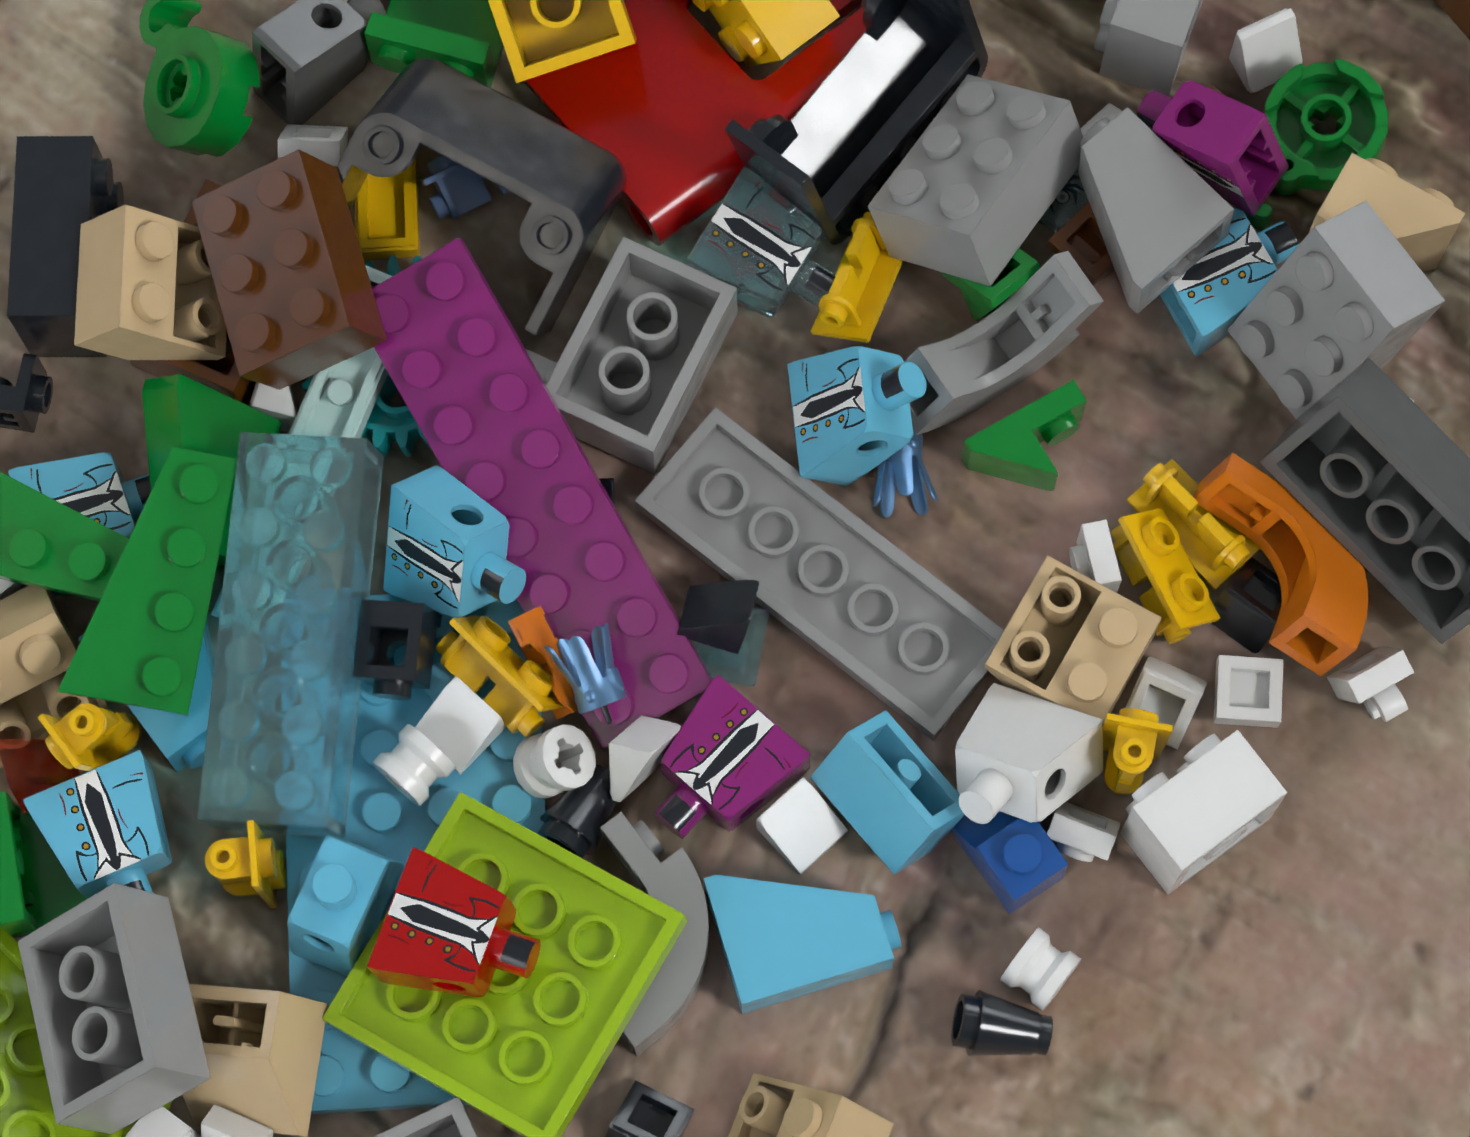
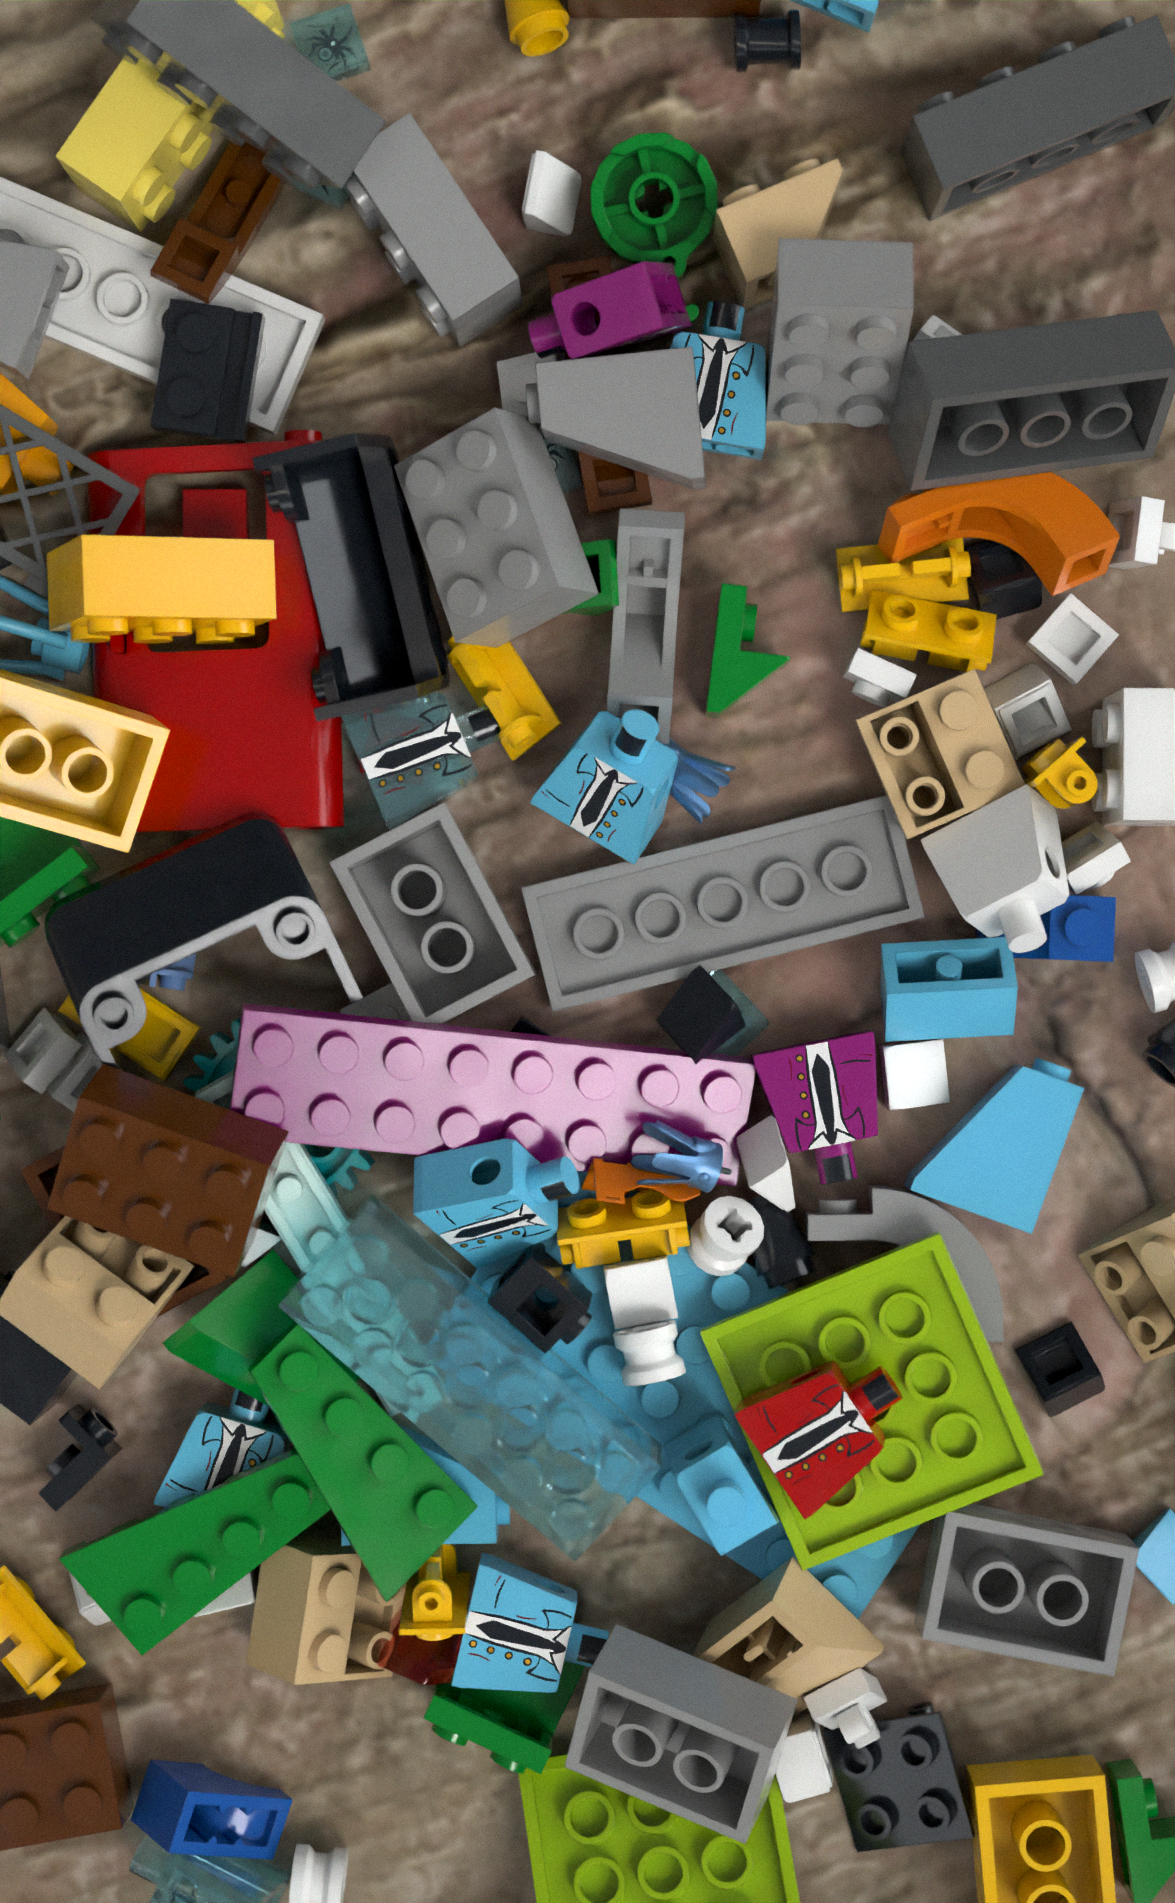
camera: 50 degrees left, 15 degrees up
yellow hinge [205,820,286,908] -> none

